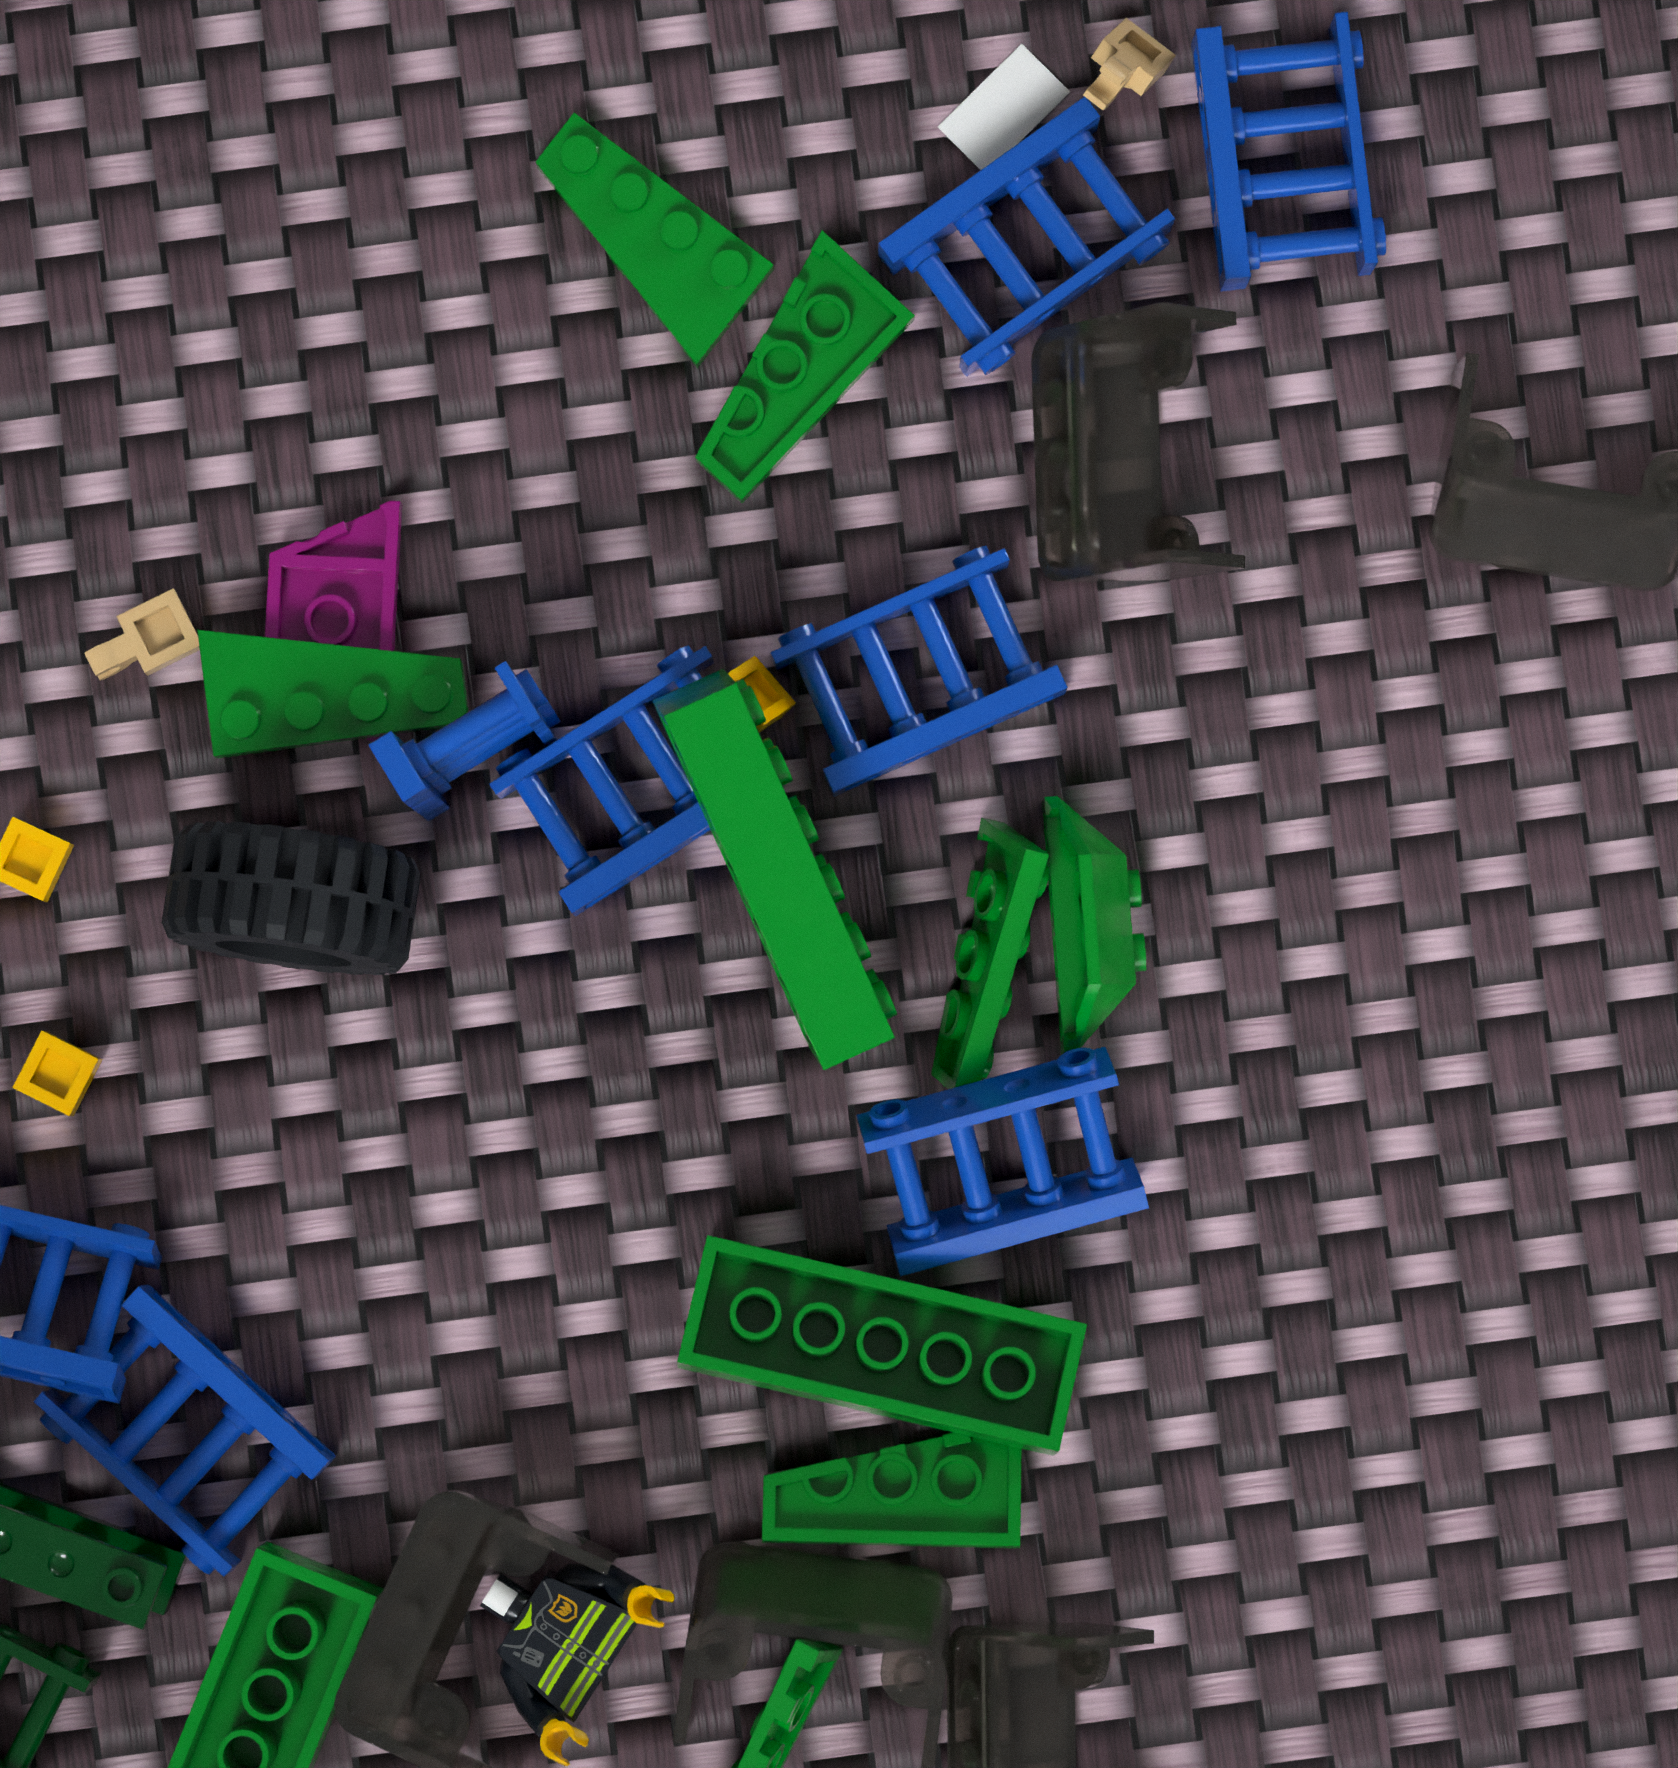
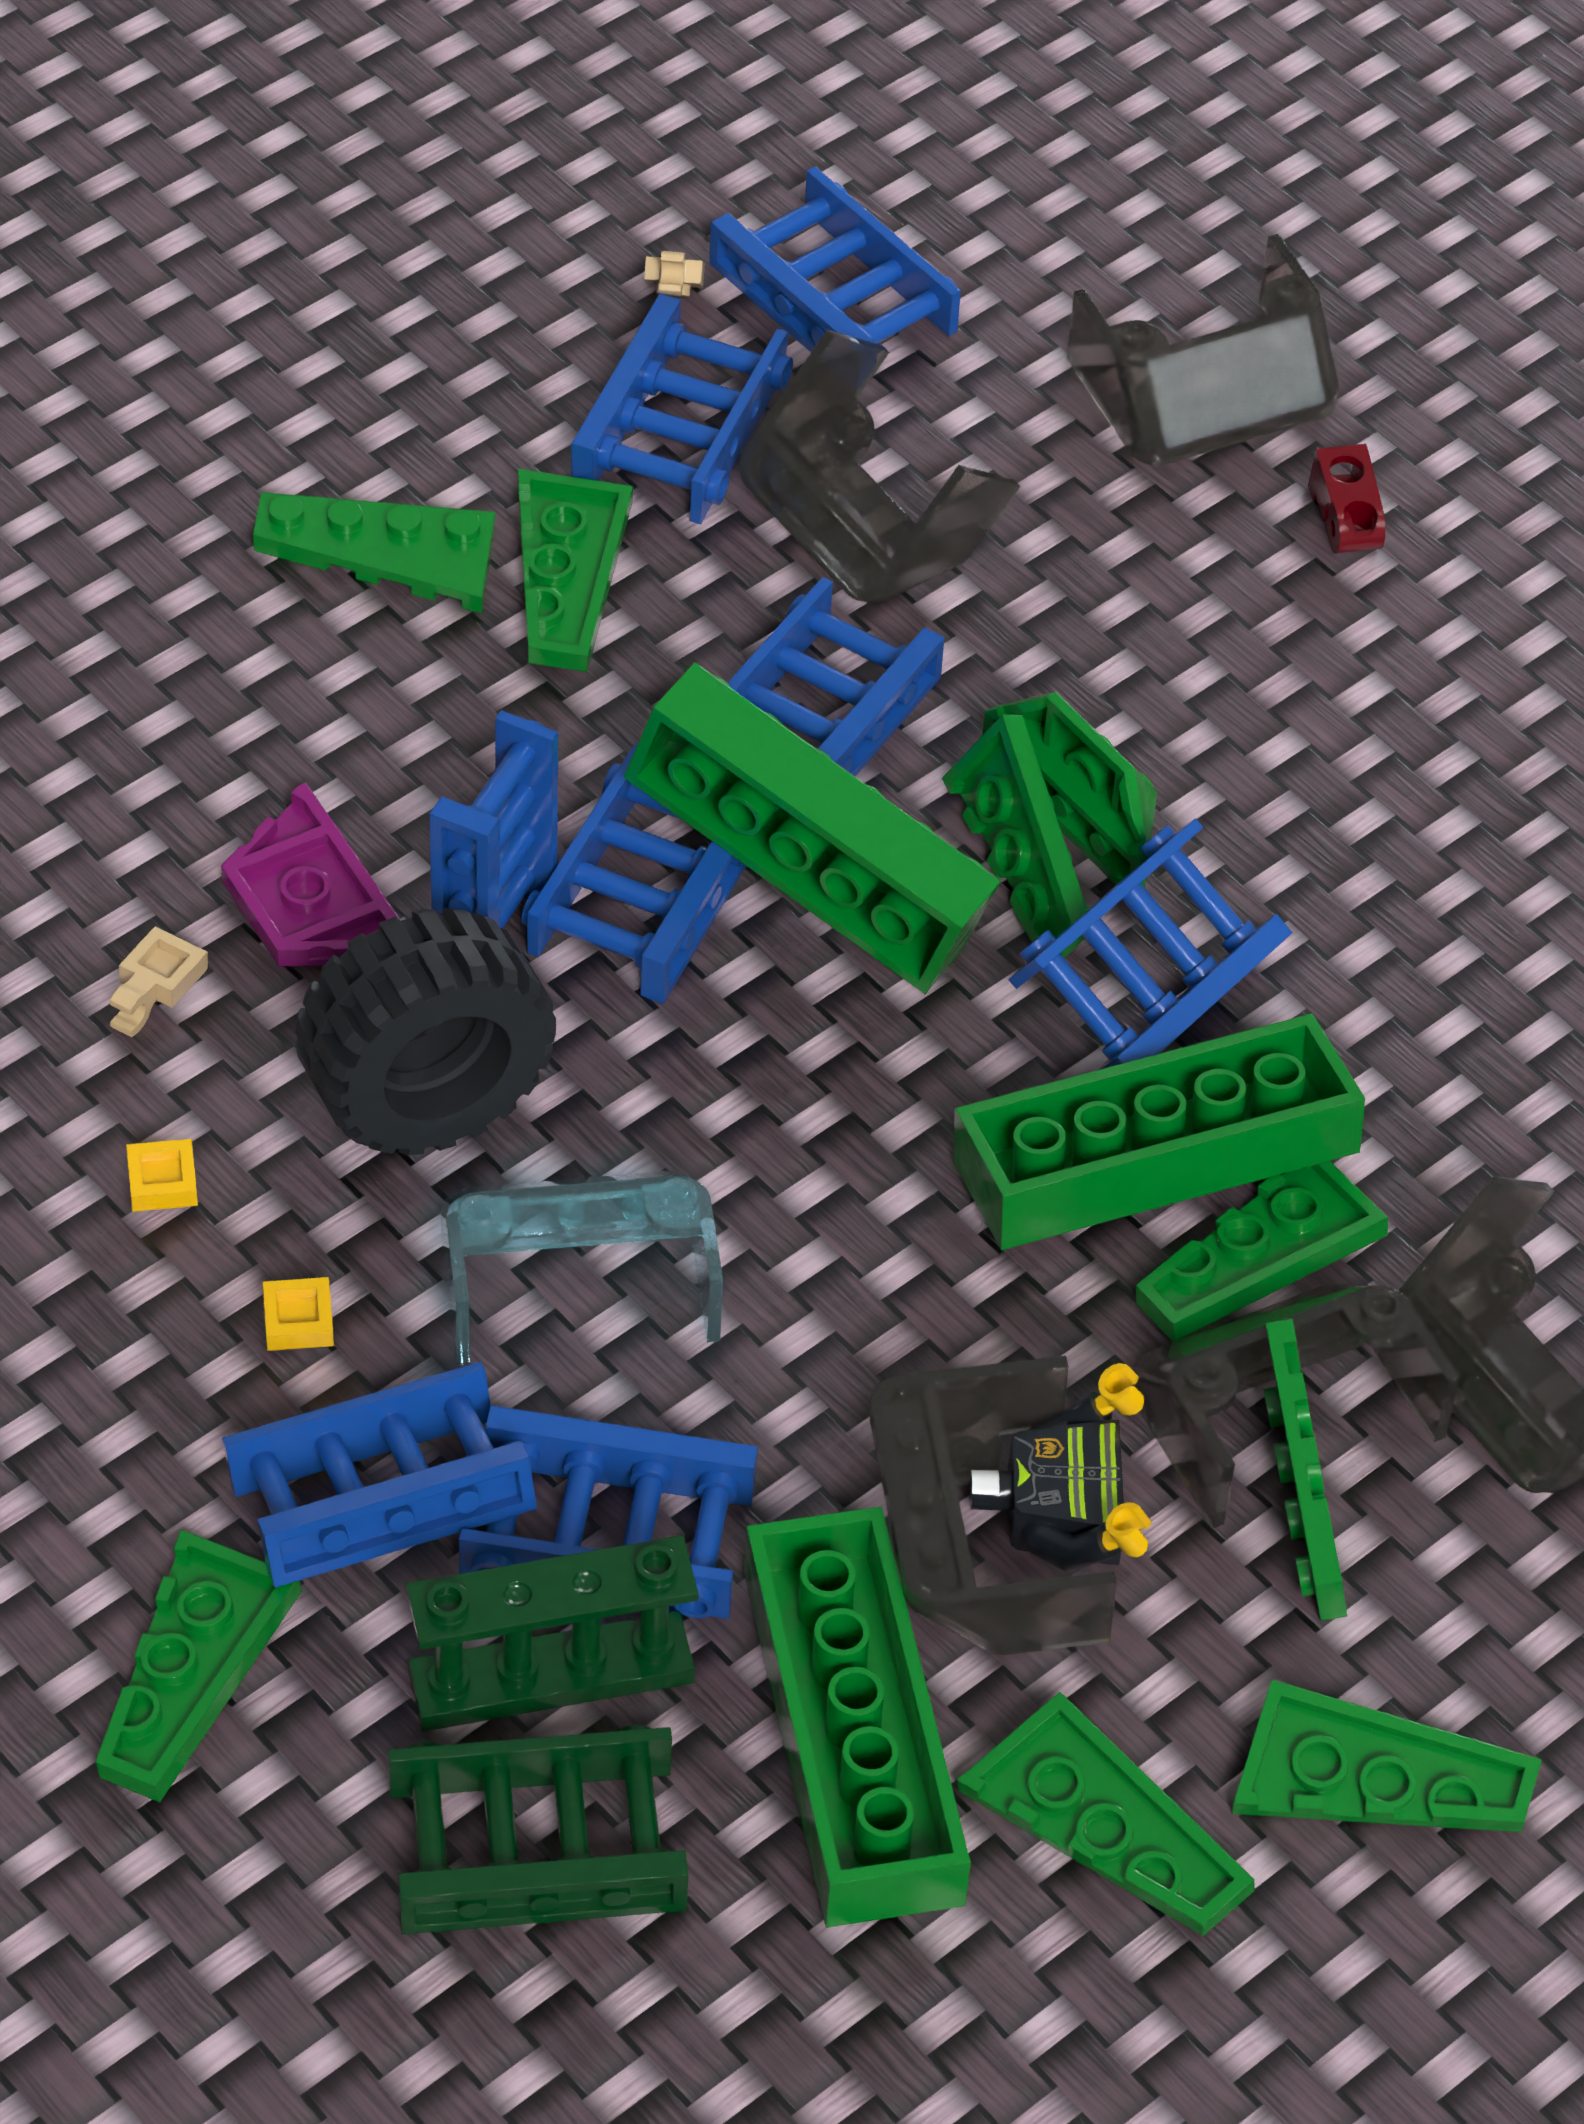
camera: 40 degrees left, 35 degrees down
green wing [197,630,469,758] -> none
white sticker [938,44,1070,170] -> none
none -> clear light blue windscreen [441,1171,723,1364]
none -> dark red leg [1308,444,1385,554]

